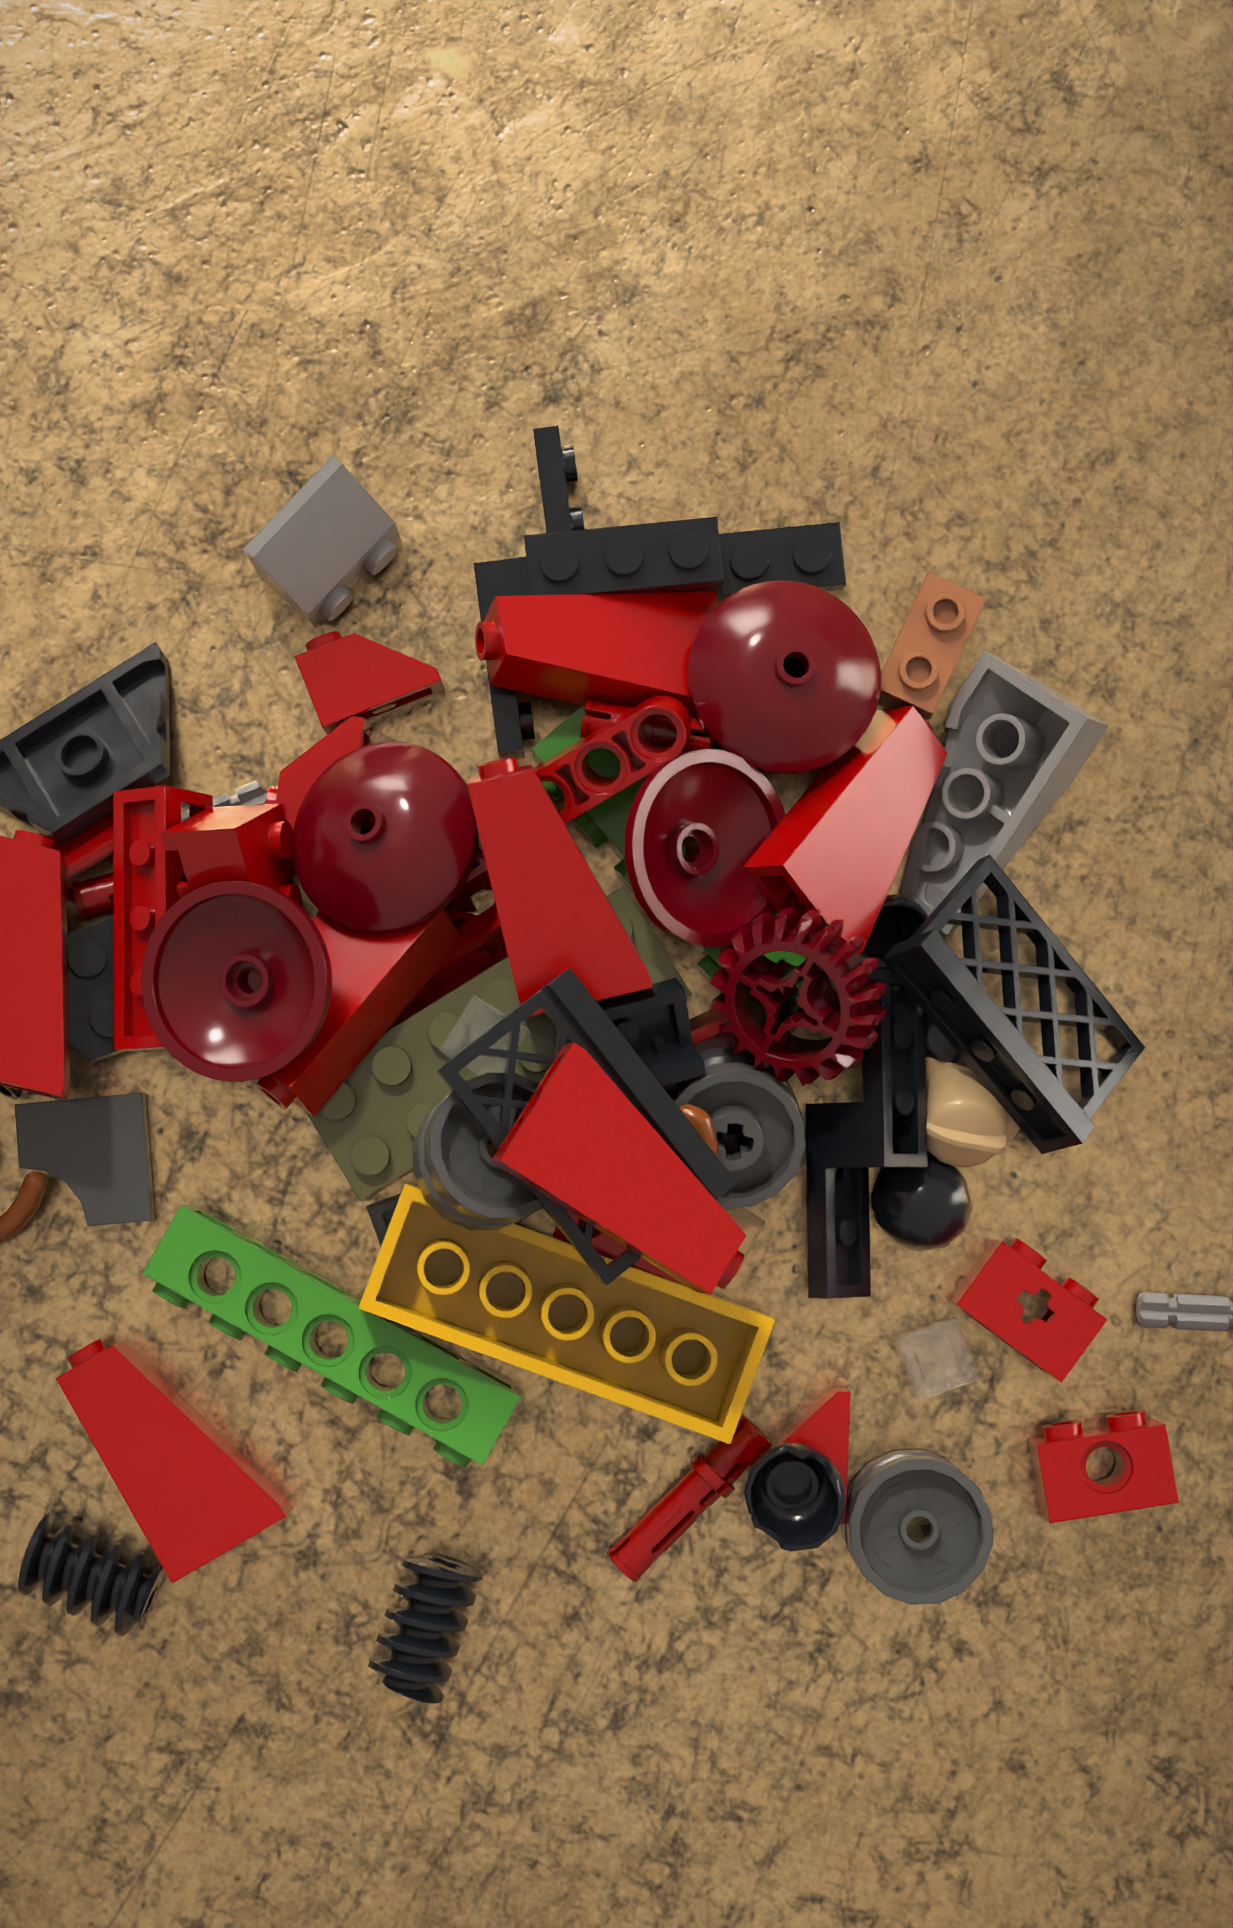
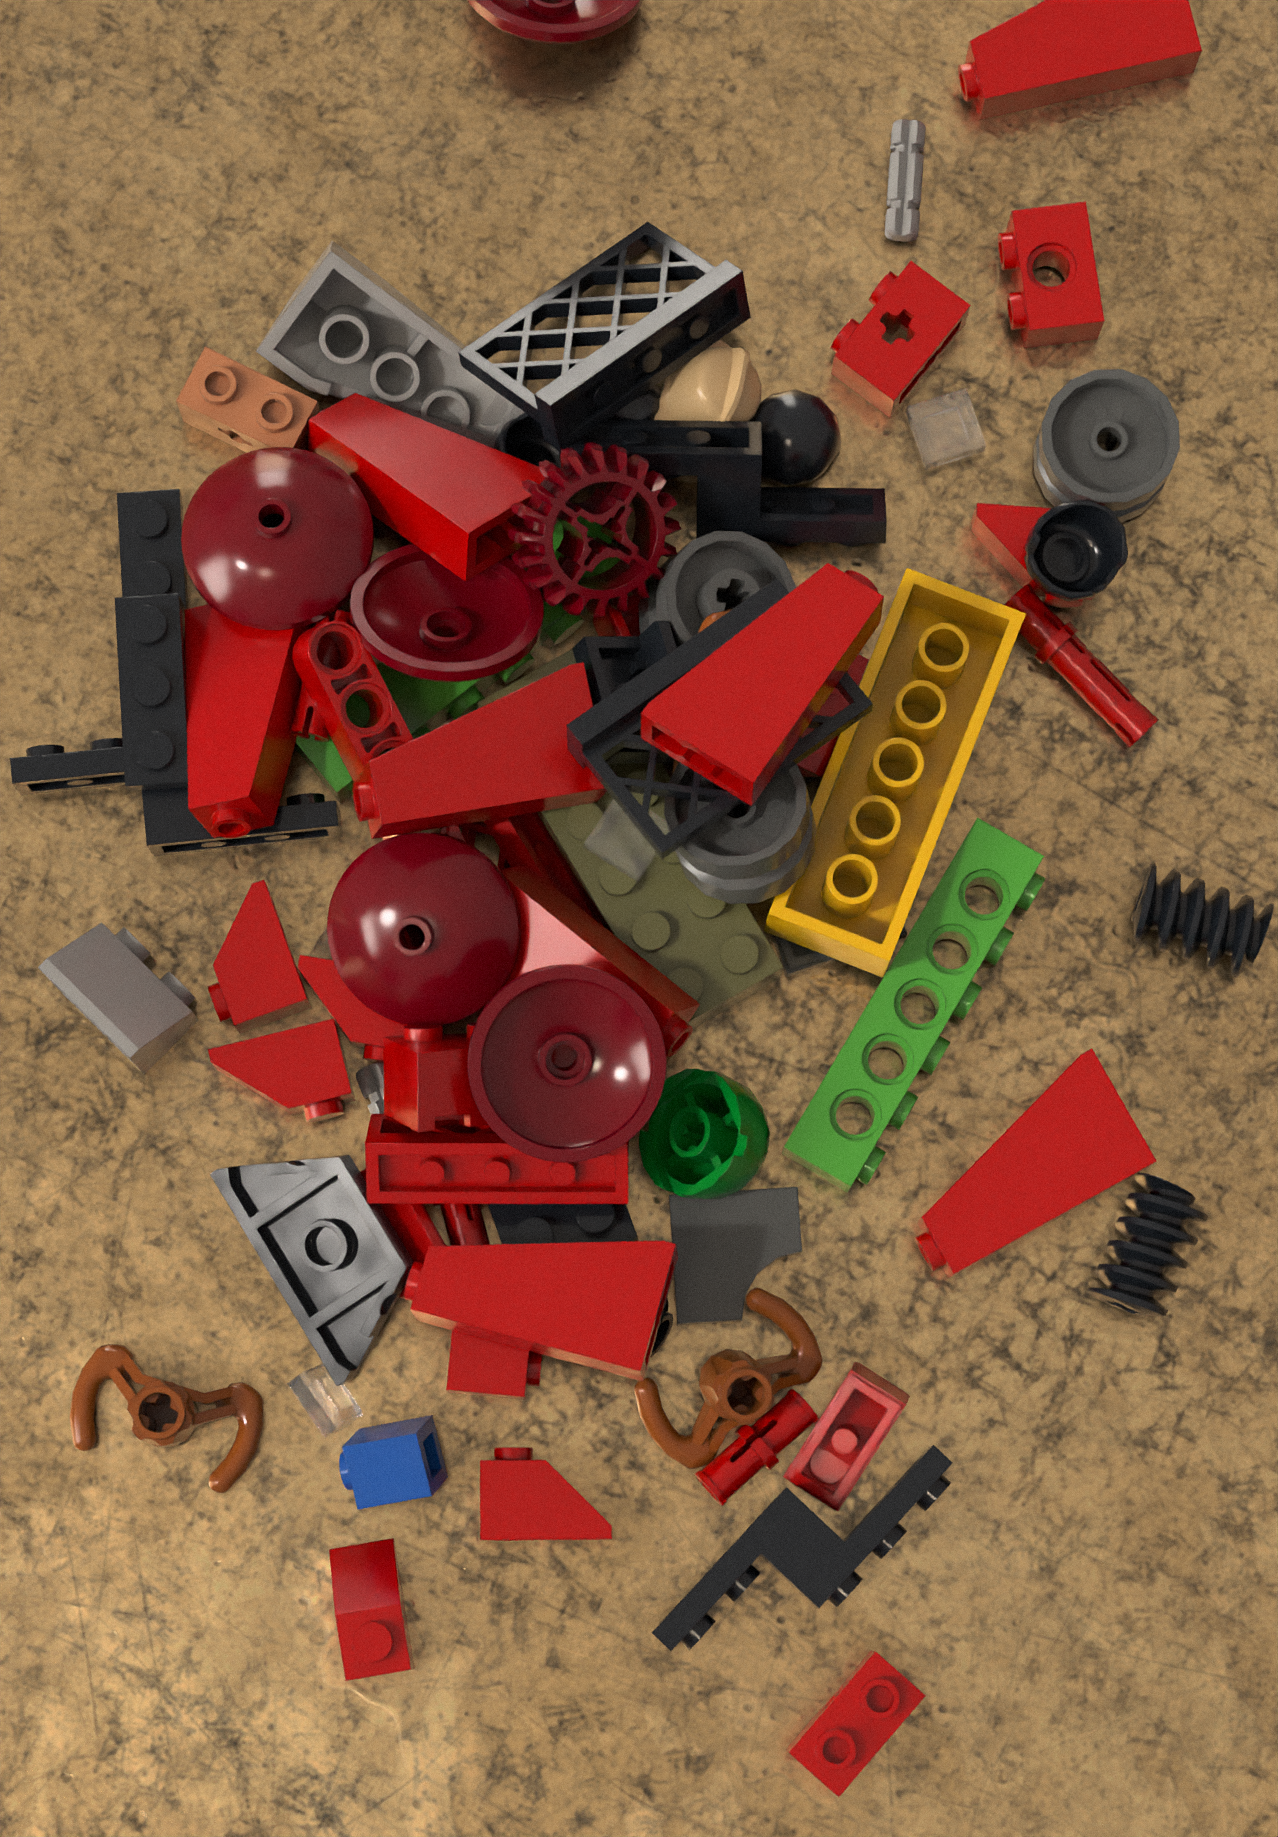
camera: 90 degrees left, 5 degrees down
none -> red slope [208,1018,356,1122]
none -> green cylinder [638,1069,770,1199]

